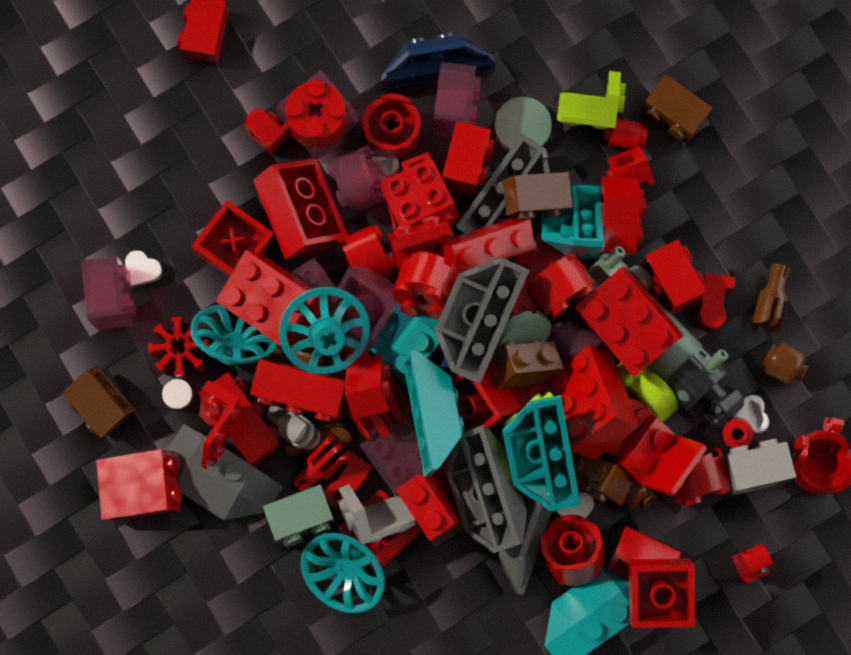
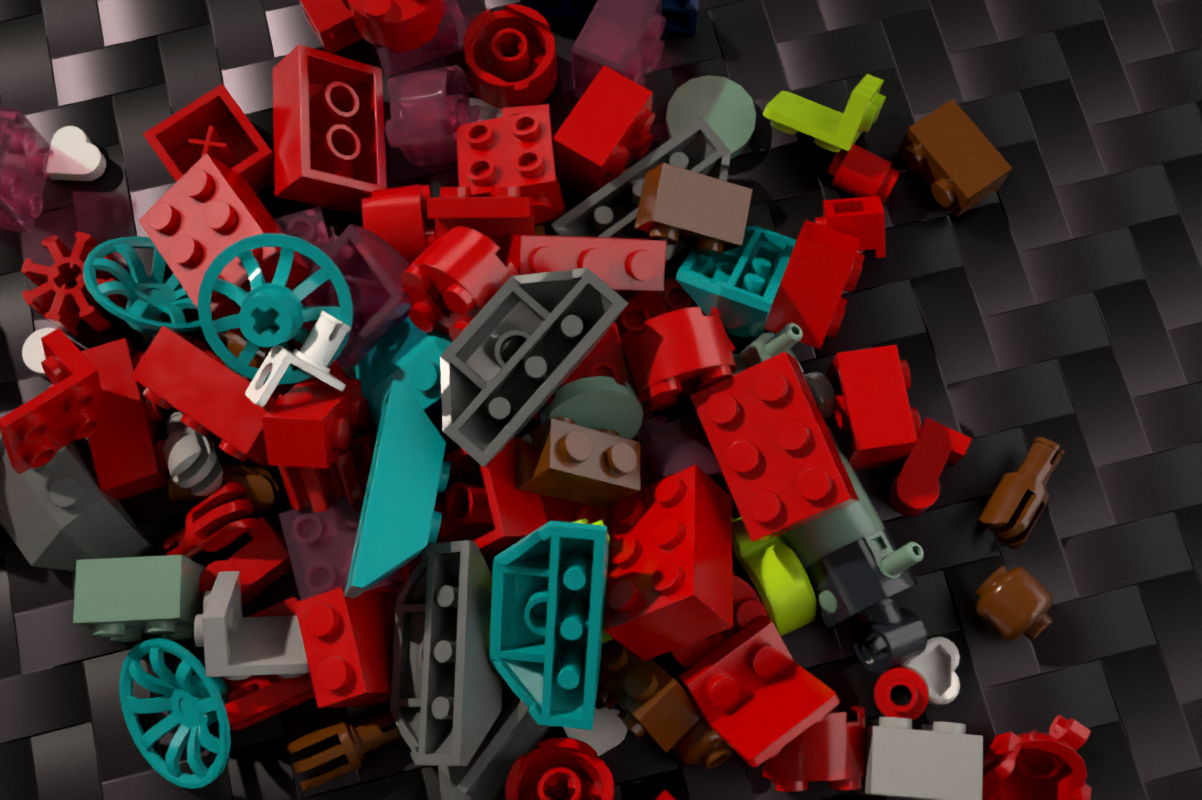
camera: 20 degrees right, 5 degrees down
none -> white bracket [245,310,351,408]
none -> reddish brown arm [284,709,403,793]

